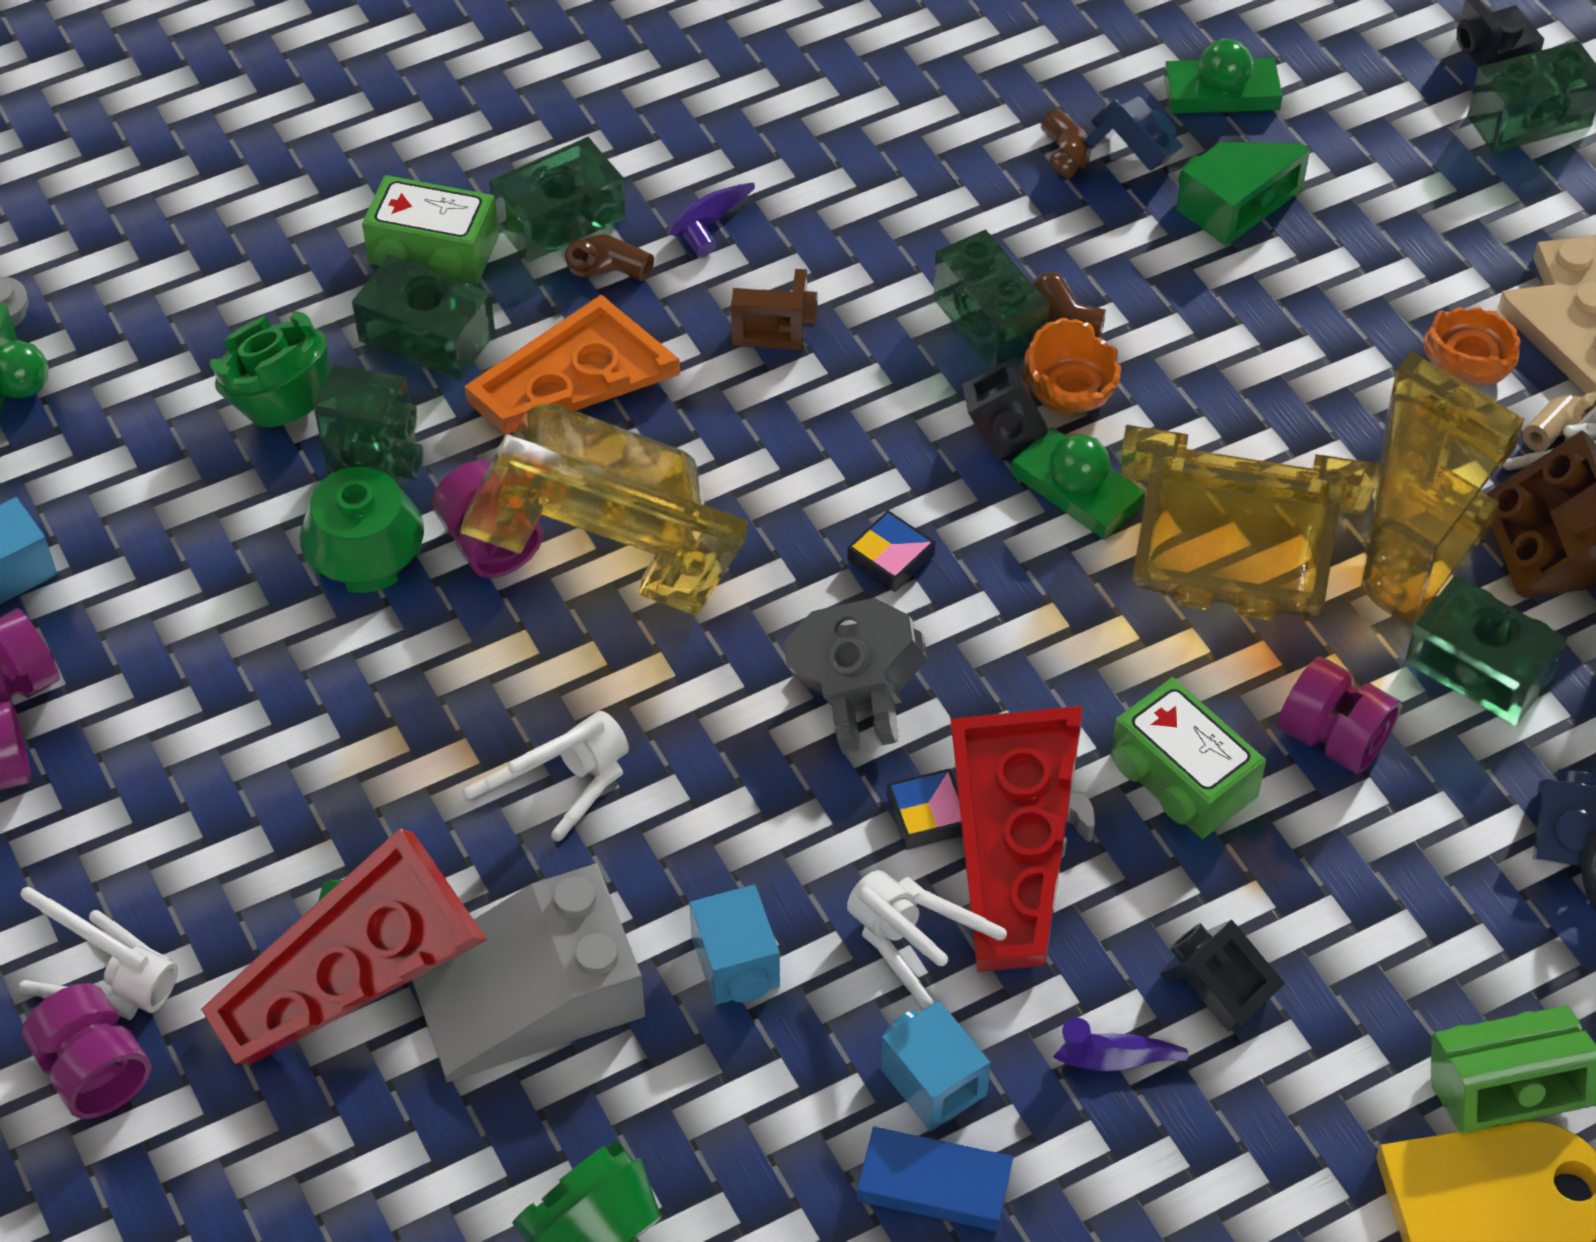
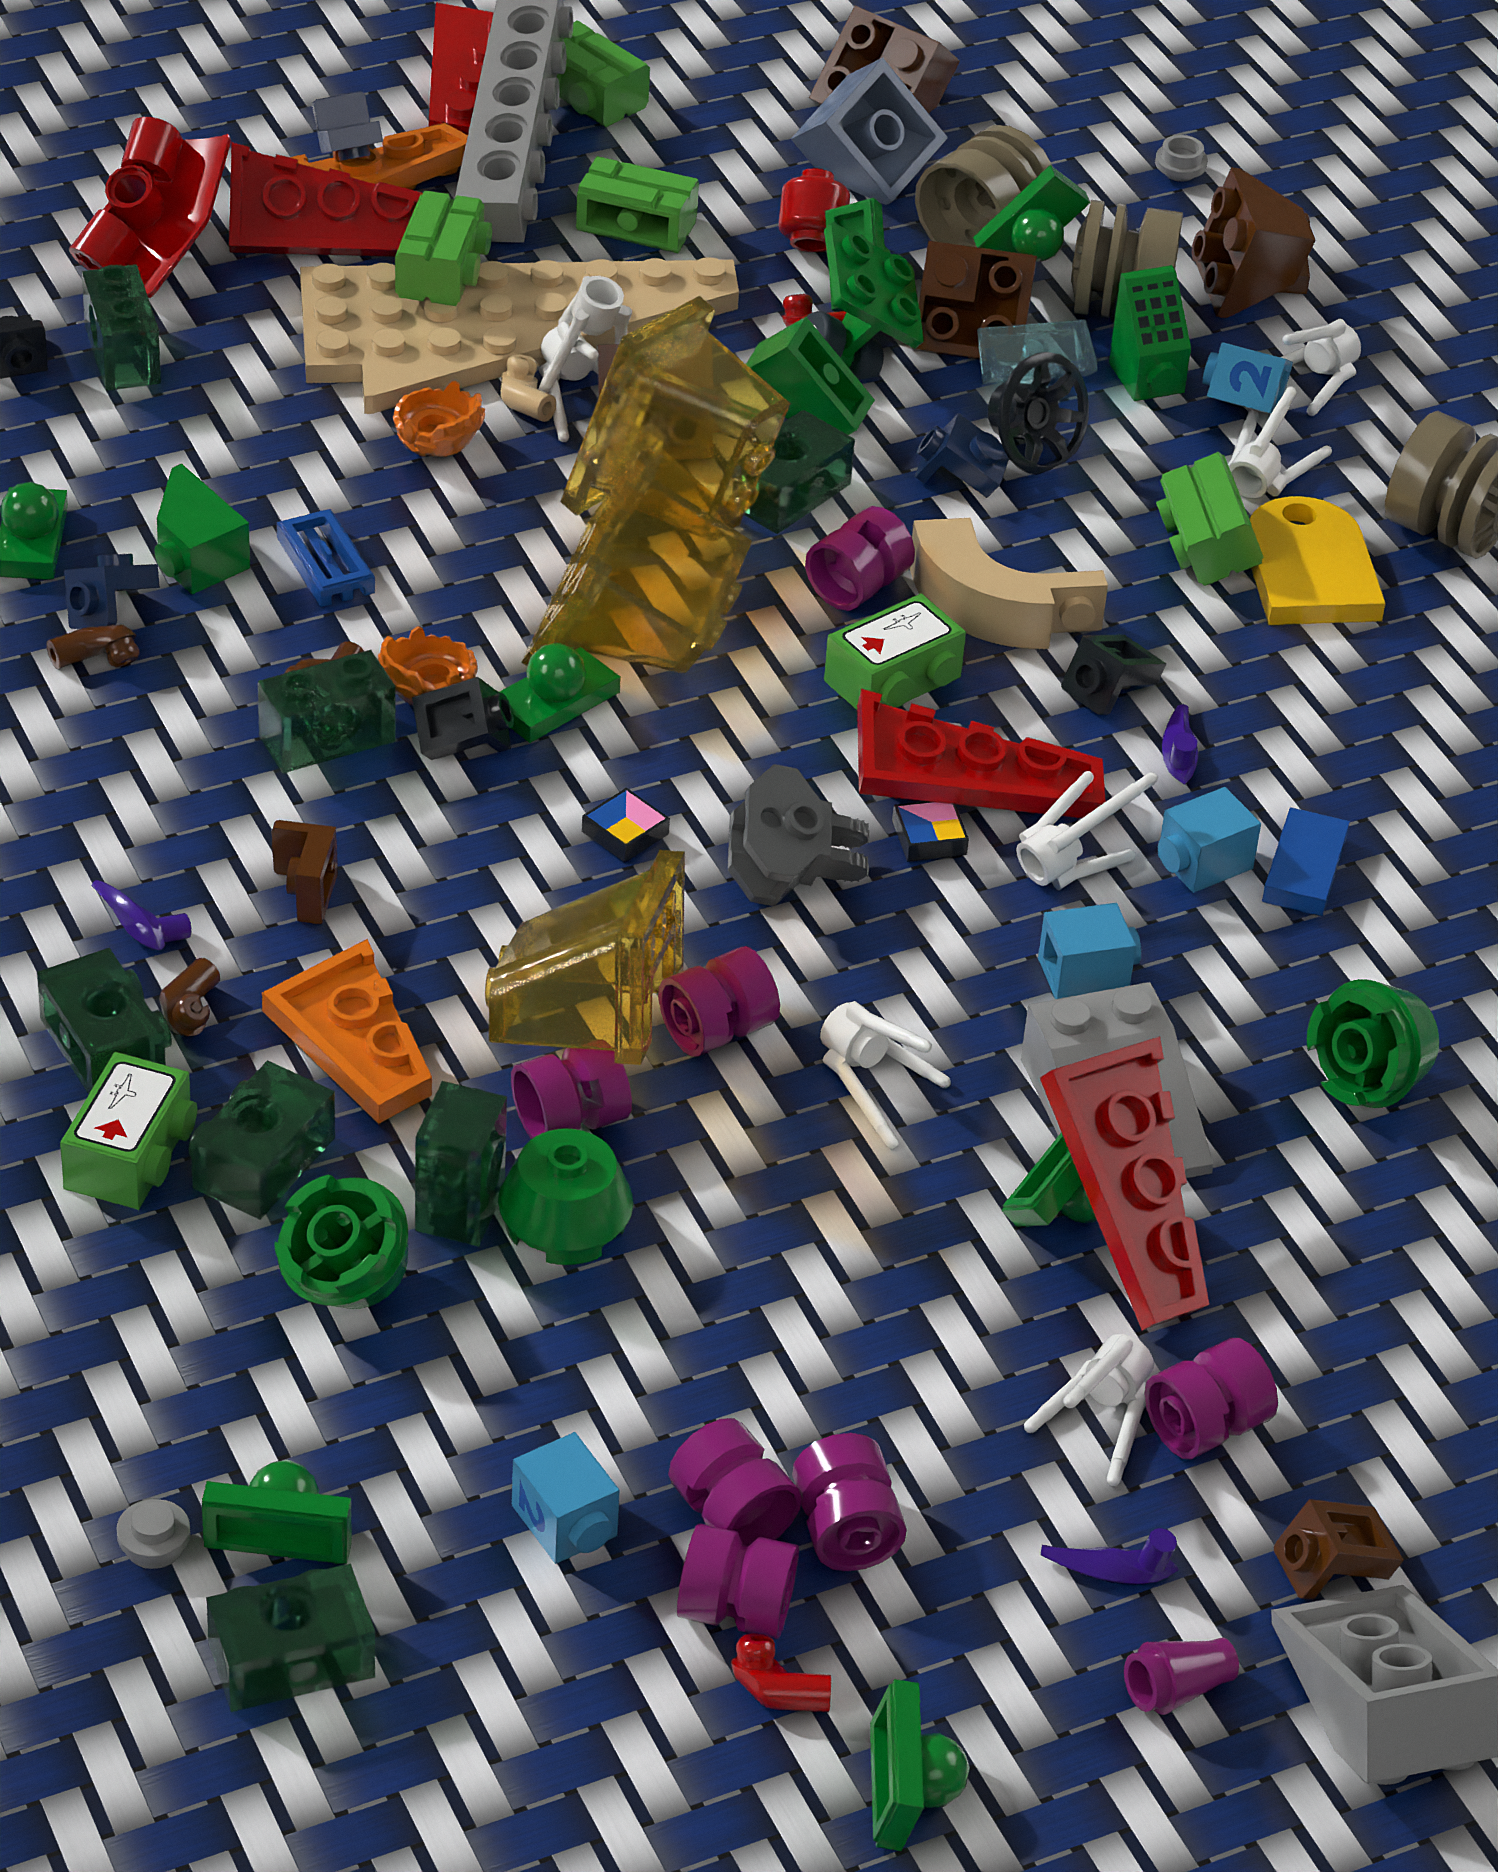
camera: 90 degrees left, 10 degrees down
none -> blue tile [277,509,375,607]
none -> magenta wheel [658,946,780,1057]
none -> tan arch [910,518,1108,649]

